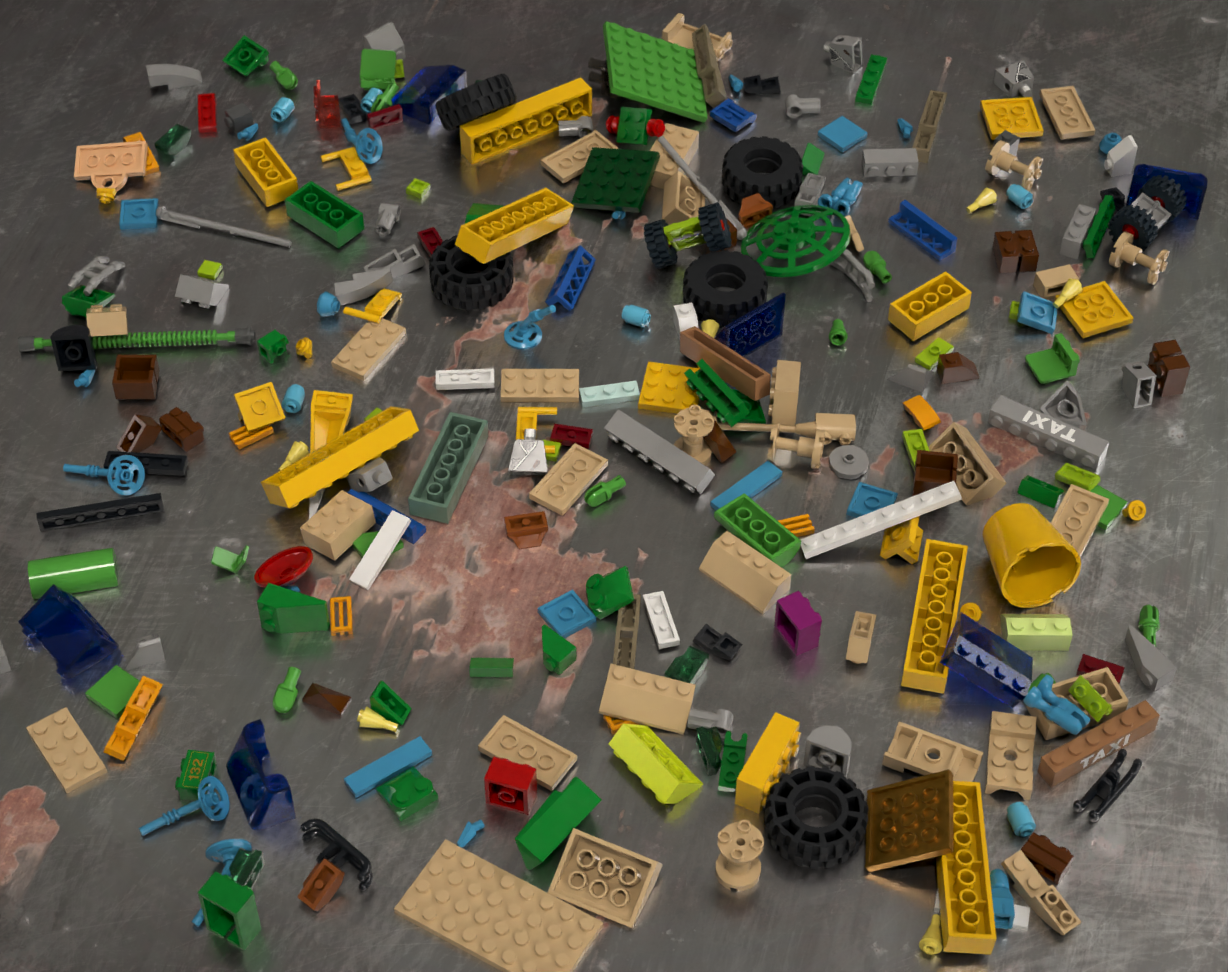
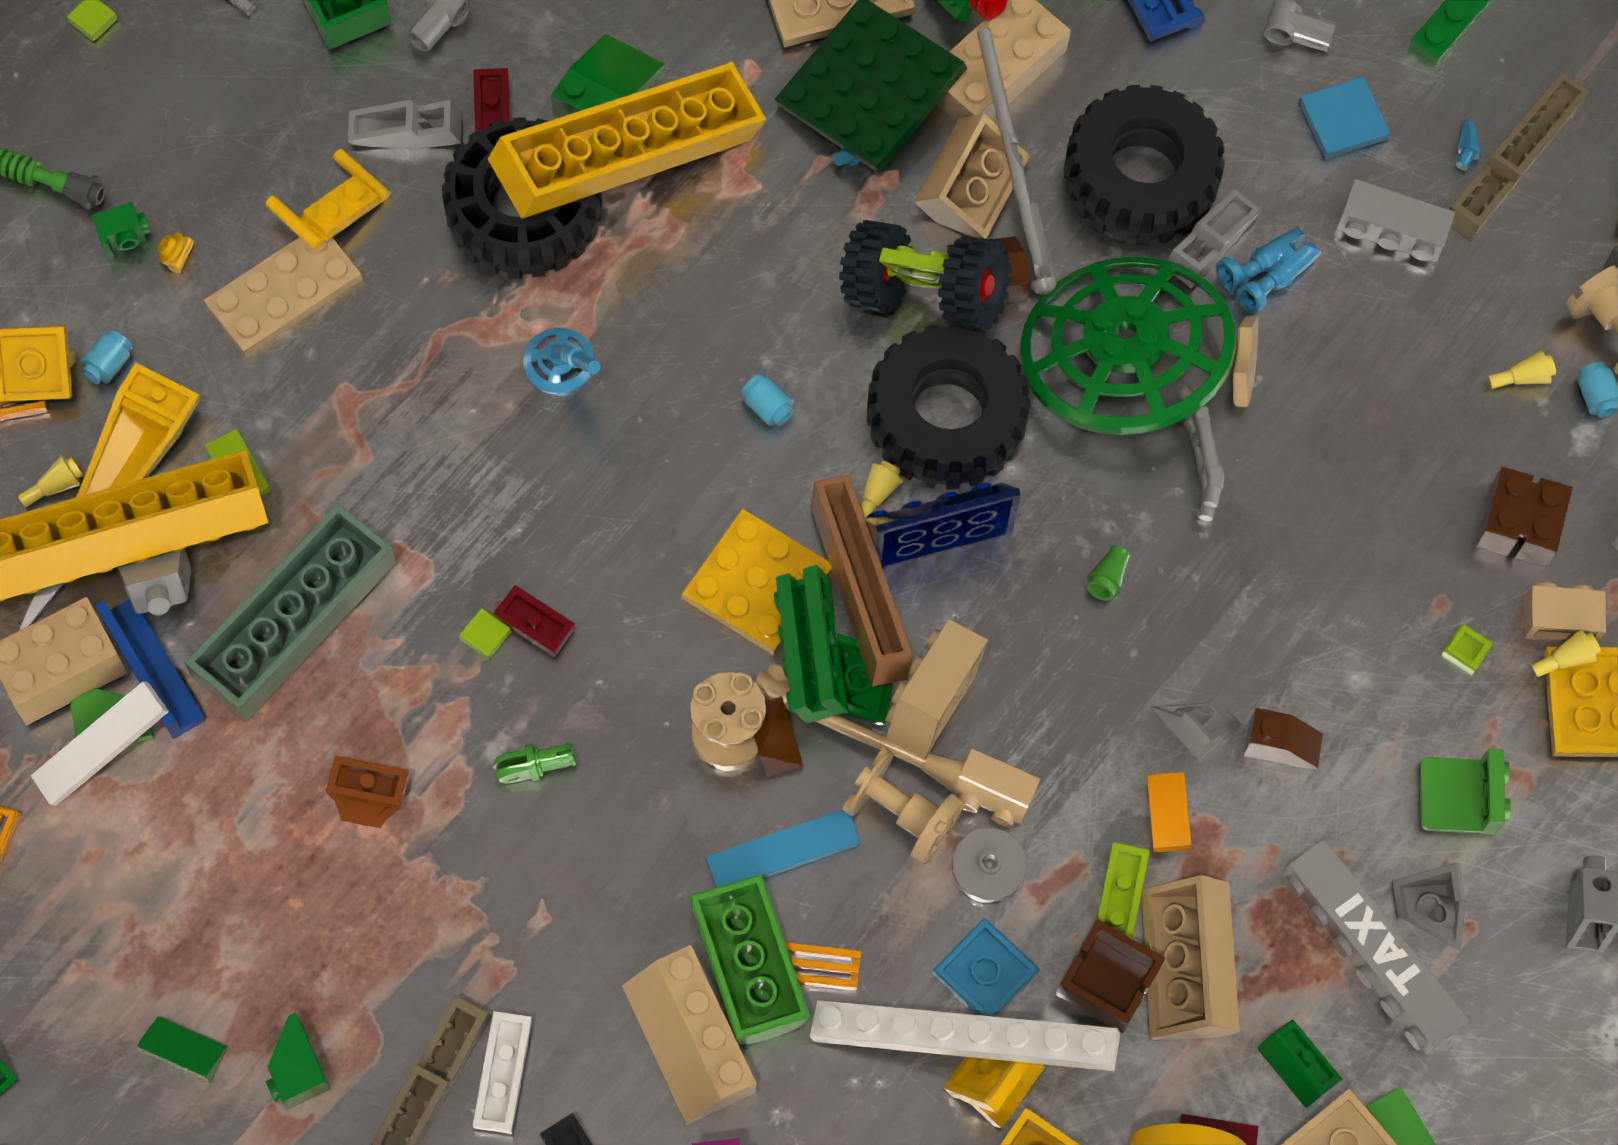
camera: 20 degrees right, 20 degrees up
light grey slope [175,274,229,308] -> none
dark azure cone [317,292,340,317] -> none
light grey slope [335,268,393,306] -> none
white plate [436,368,495,390] -> none
tan plate [501,369,579,402] -> none
torso [509,429,548,476] -> none
yellow plate [516,407,557,453] -> none
tan plate [529,443,608,516] -> none
dark azure tile [537,590,596,639] -> none
blue fence [545,245,596,311] -> none
light aqua plate [579,381,640,408] -> none
green slope [586,566,634,620] -> none
light grey brick [604,409,715,494] -> none
white slope [673,303,699,340] -> none
dark orange slope [738,193,773,229] -> none
green slope [802,142,825,176] -> none
bright green arm [863,251,892,284] -> none
blue fence [888,200,958,261] -> none
yellow brick [888,271,972,341] -> none
lime plate [915,337,954,370] -> none
dark azure tile [1017,291,1058,334] -> none
lime plate [1055,463,1101,491] -> none

